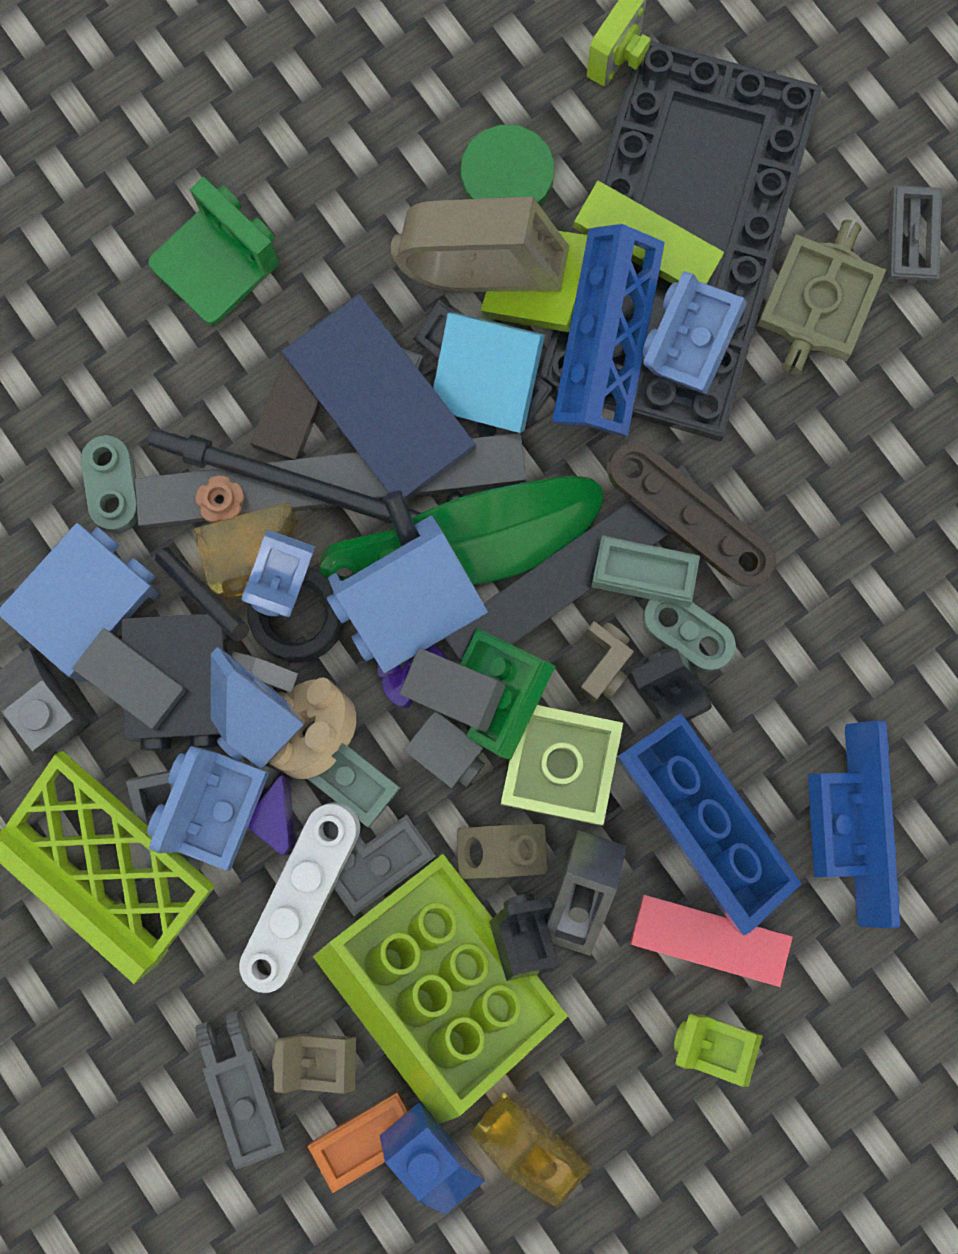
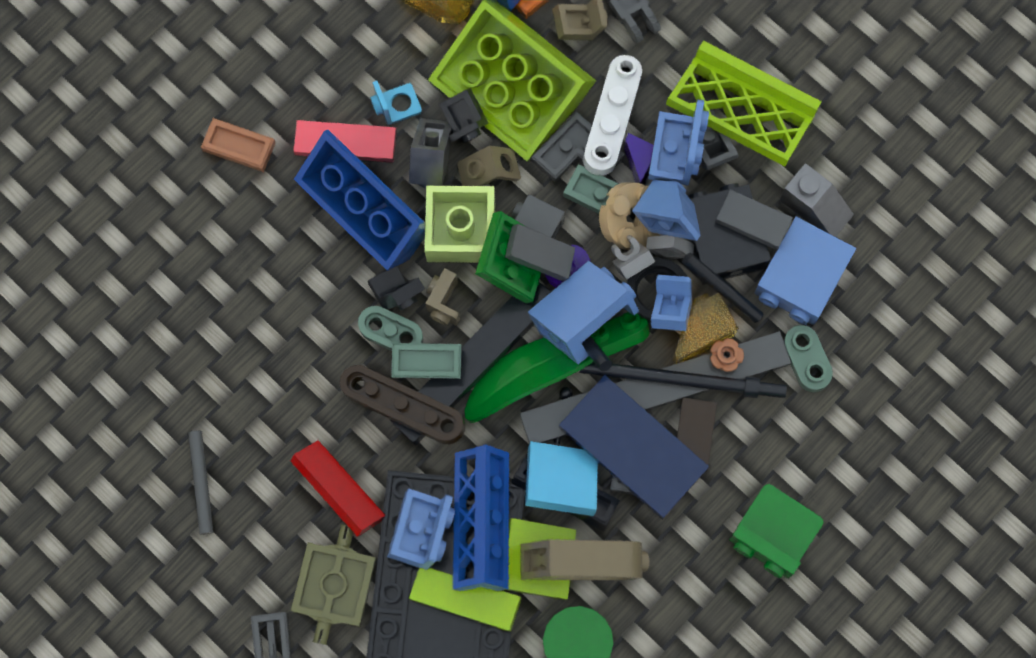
camera: 165 degrees right, 5 degrees down
lime bracket [674,1014,763,1087] -> none
blue bracket [808,720,900,929] -> none
none -> nougat tile [201,118,276,172]
none -> red tile [290,440,386,537]
none -> medium azure bracket [370,81,422,126]
none -> light grey tile [611,235,656,280]

